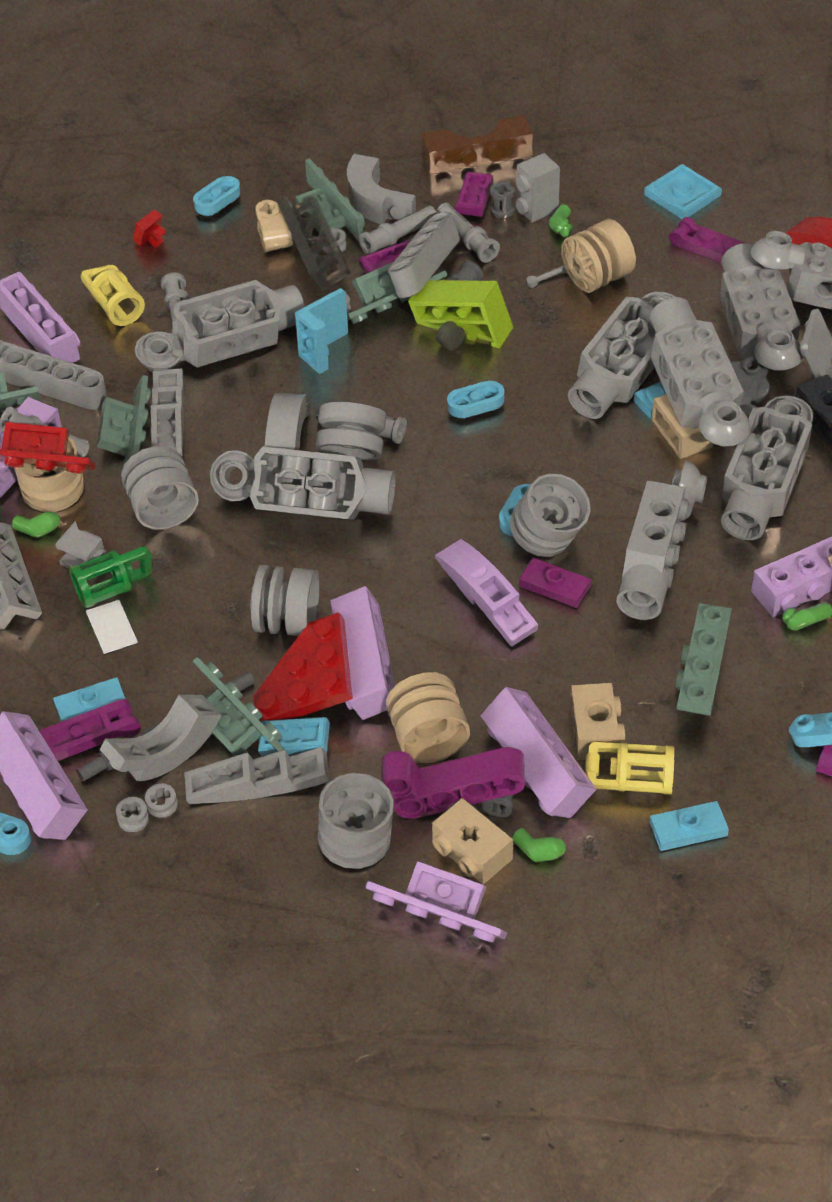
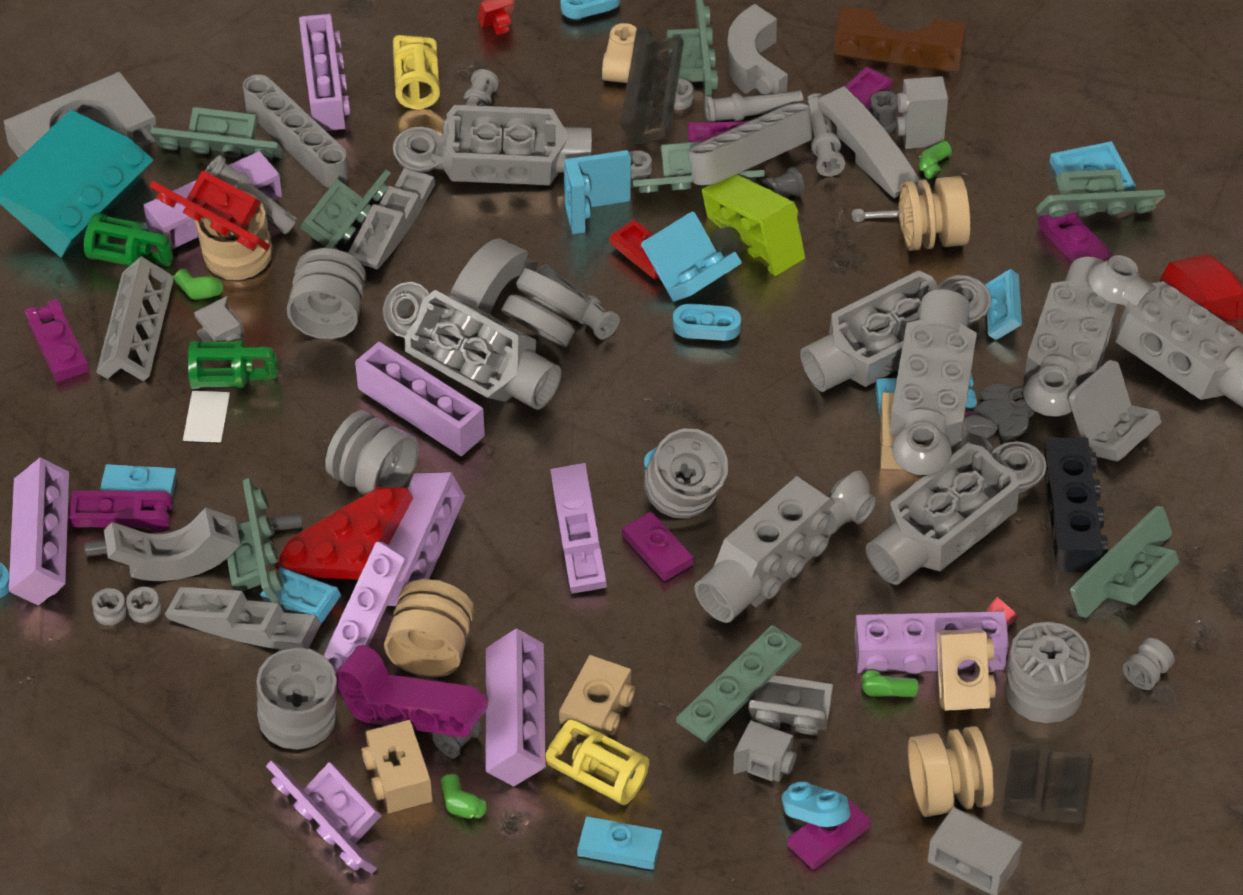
camera: 25 degrees right, 0 degrees up
none -> lavender bracket [323,542,408,673]
none -> lavender brick [355,342,485,457]
none -> red plate [610,219,659,280]
none -> medium azure bracket [641,212,742,302]
none -> light grey window [733,720,797,782]
none -> light grey bracket [749,675,834,735]
none -> light grey slope [818,86,920,198]
none -> medium azure plate [985,269,1022,340]
none -> sand green bracket [1035,169,1166,218]

